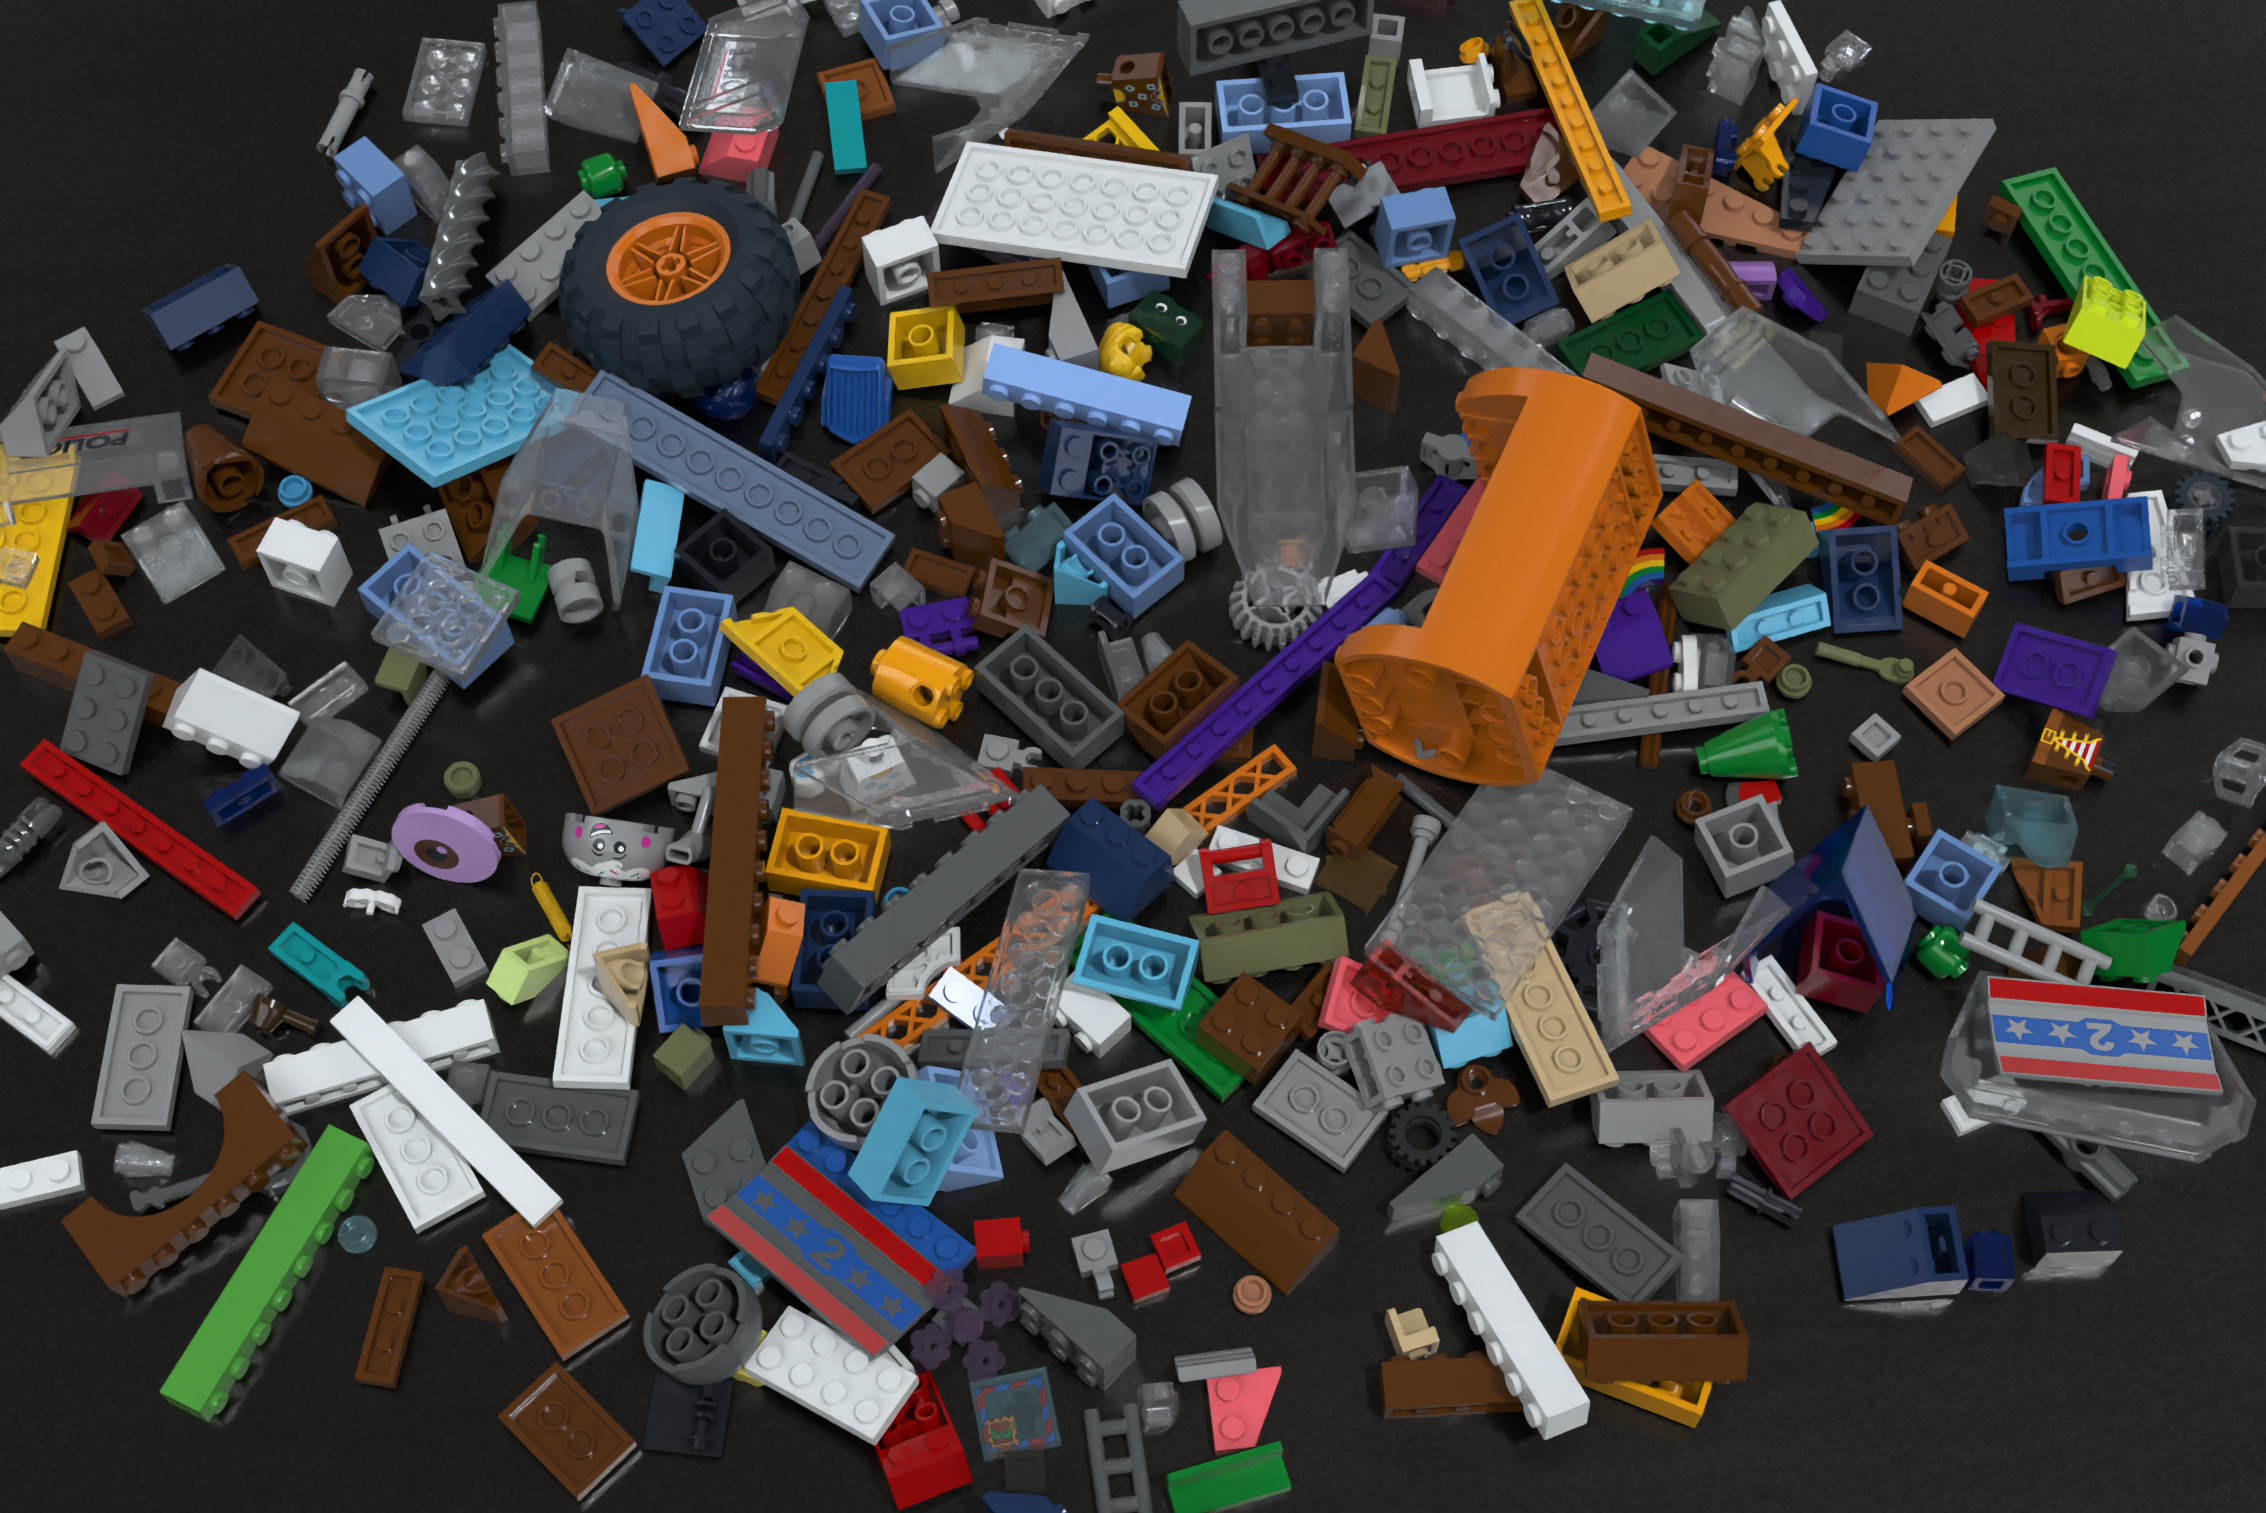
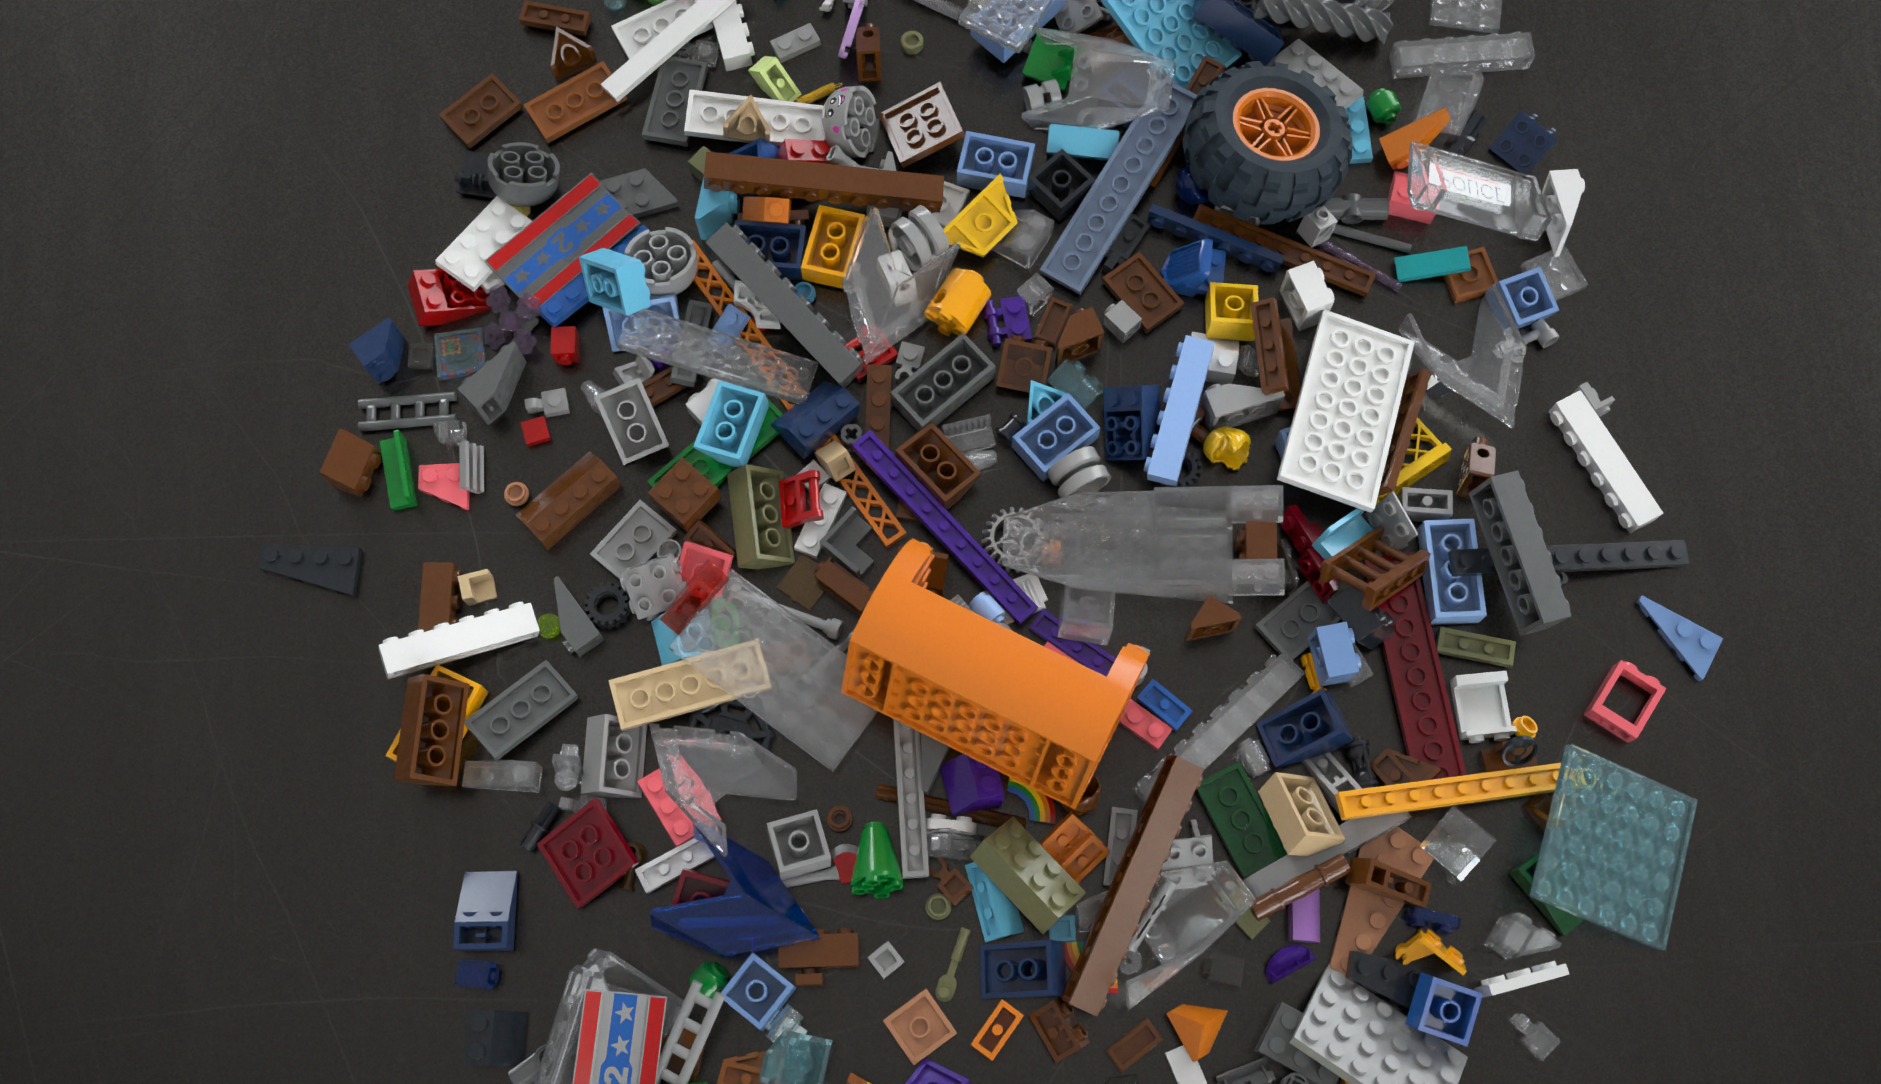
camera: 95 degrees right, 10 degrees up
reddish brown slope [940,404,1024,517] -> none
clear green brick [1128,289,1206,368] -> none
red plate [1150,1221,1201,1274] -> none
light grey brick [1368,13,1405,67] -> none
reddish brown plate [1446,1065,1520,1135] -> none

